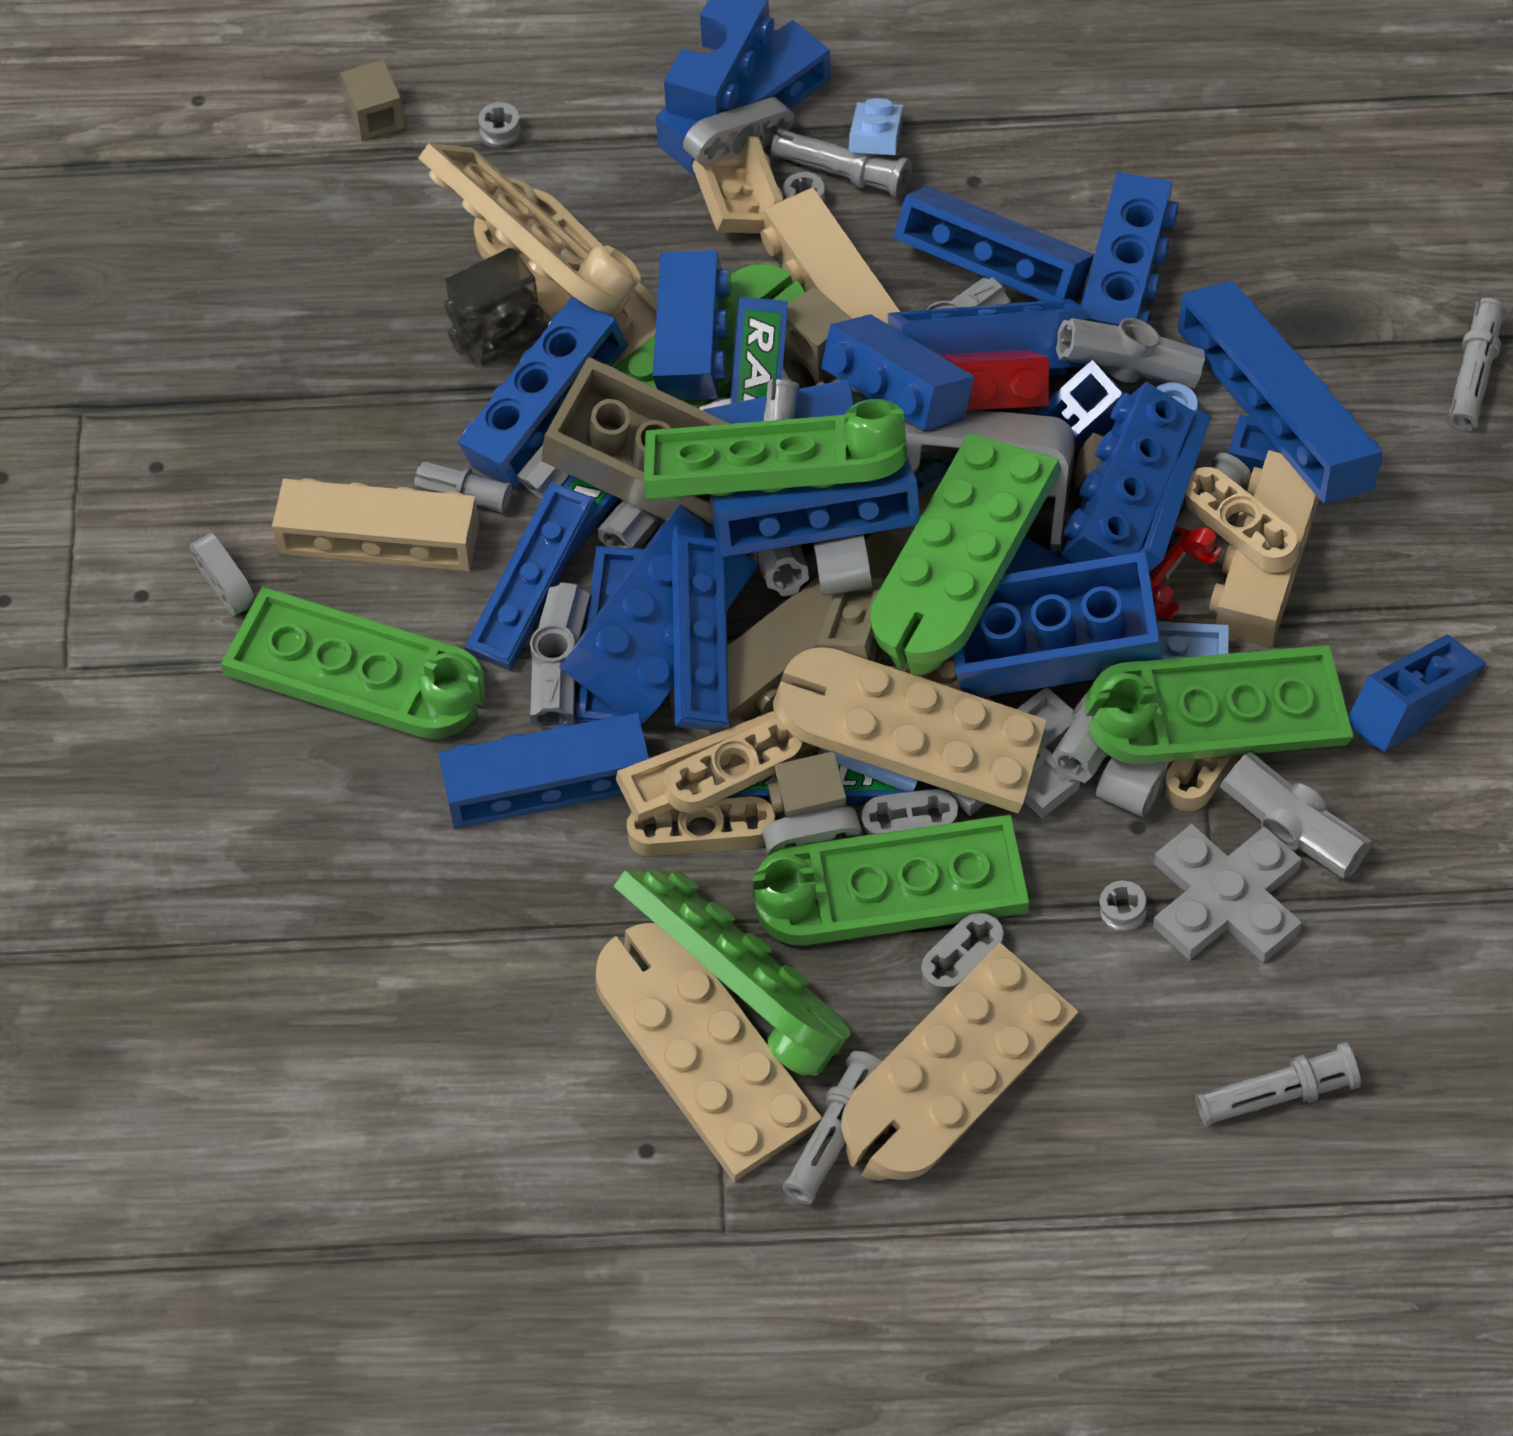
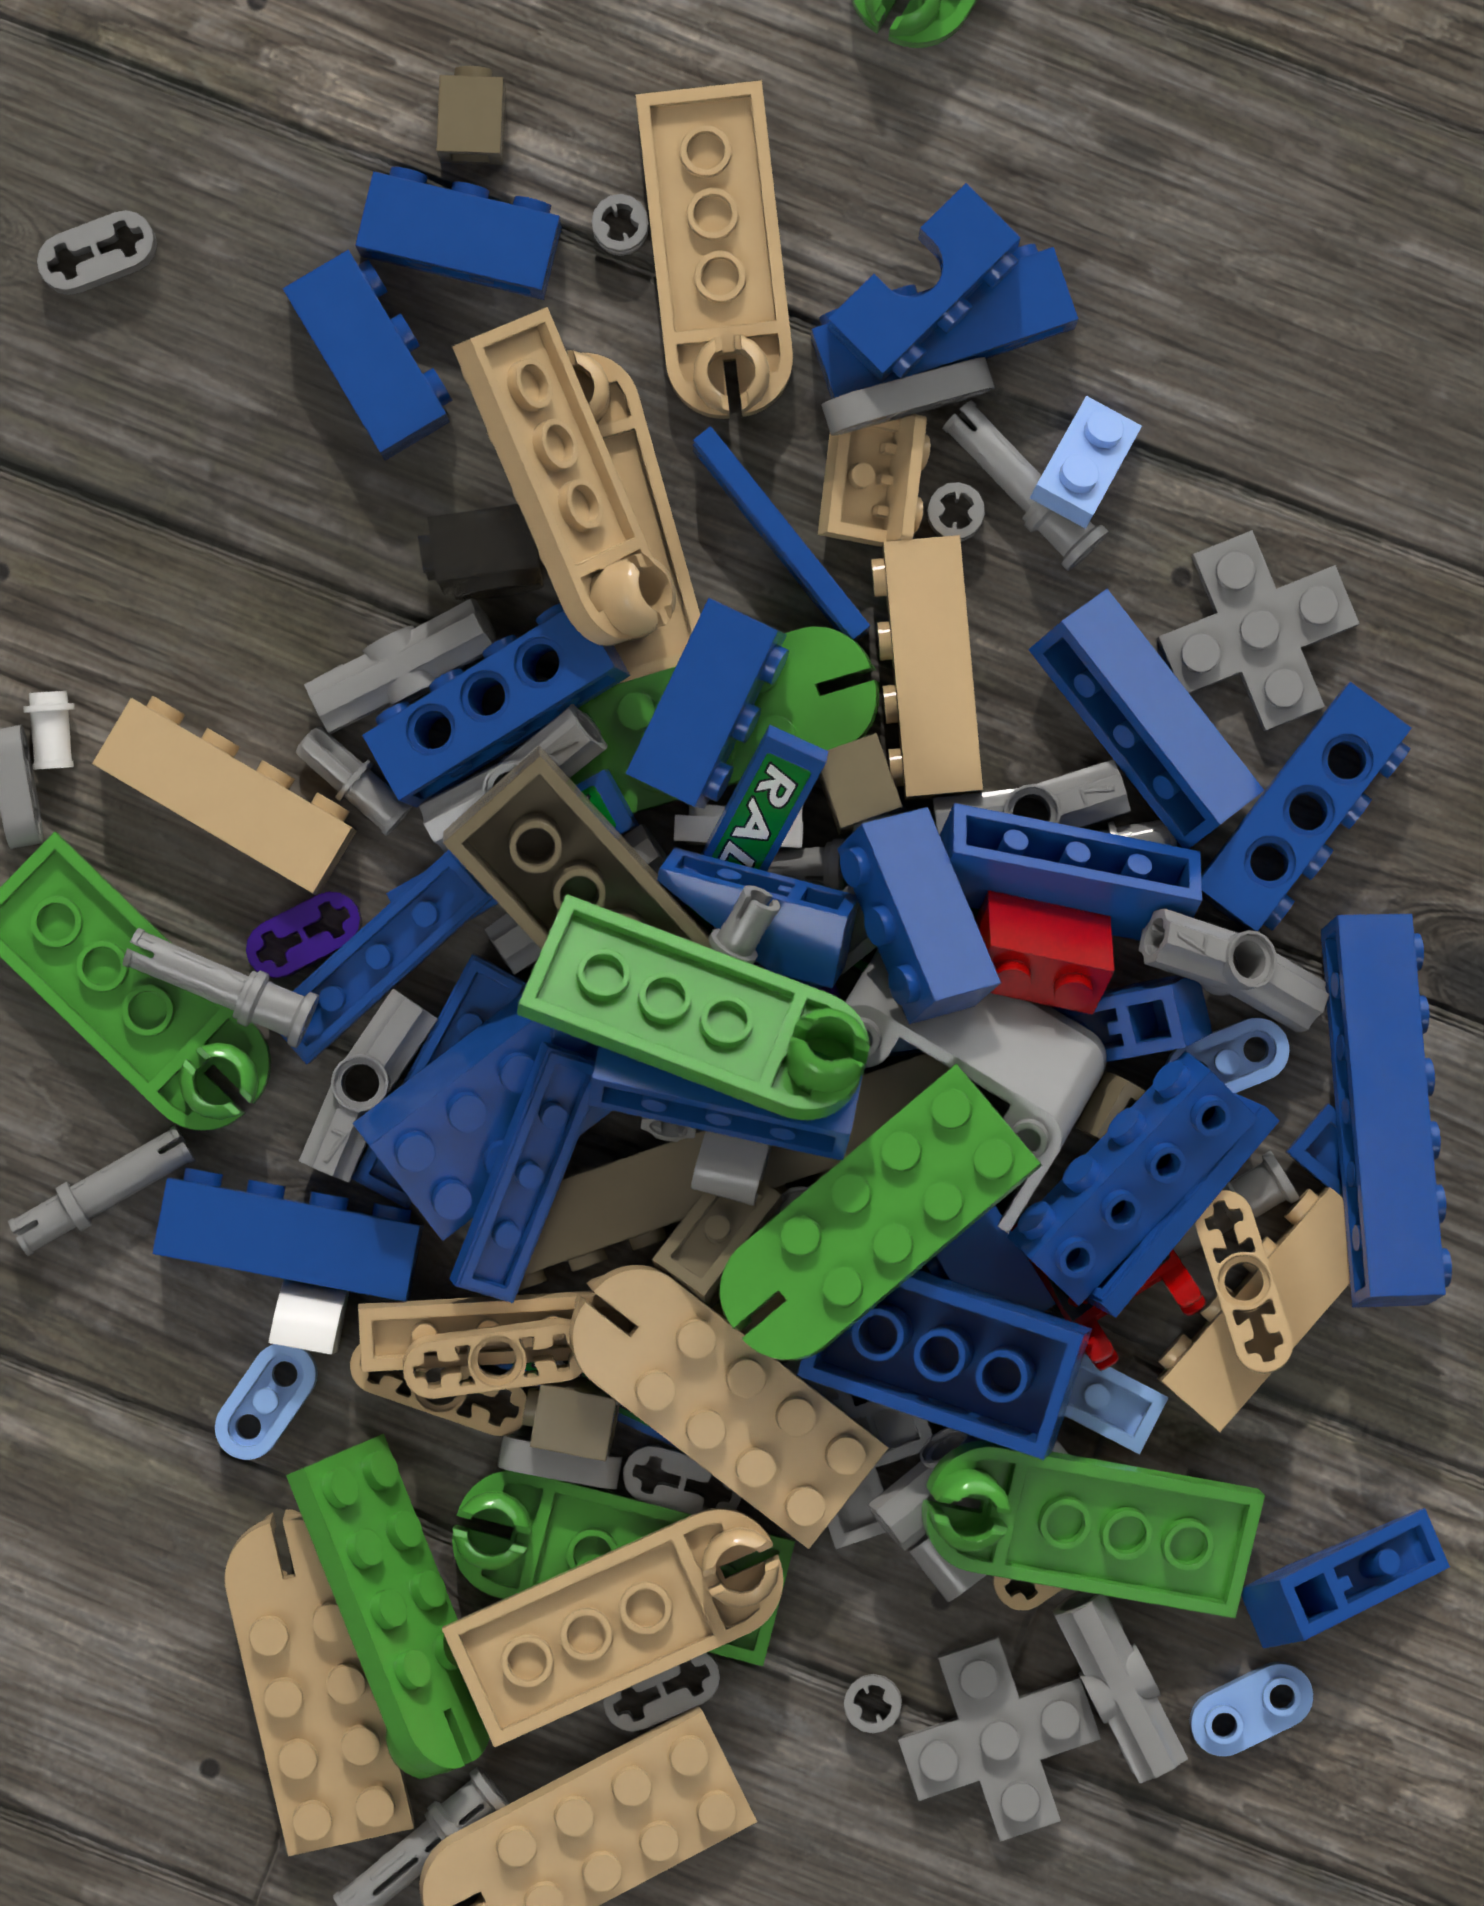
camera: 25 degrees right, 30 degrees up
none -> light grey pin [8,1125,196,1256]
none -> white pin [23,691,75,770]
none -> light grey beam [37,210,157,295]
none -> light grey pin [122,928,319,1048]
none -> light blue plate [215,1344,318,1460]
none -> dark purple beam [246,891,362,979]
none -> white brick [268,1279,349,1355]
none -> blue brick [282,249,453,461]
none -> light grey piece [304,599,497,734]
none -> blue brick [355,167,562,300]
none -> tan plate [442,1508,783,1748]
none -> tan plate [636,80,793,419]
none -> blue tile [693,426,870,642]
none -> light grey plate [1157,530,1360,732]
none -> light blue plate [1189,1662,1313,1756]

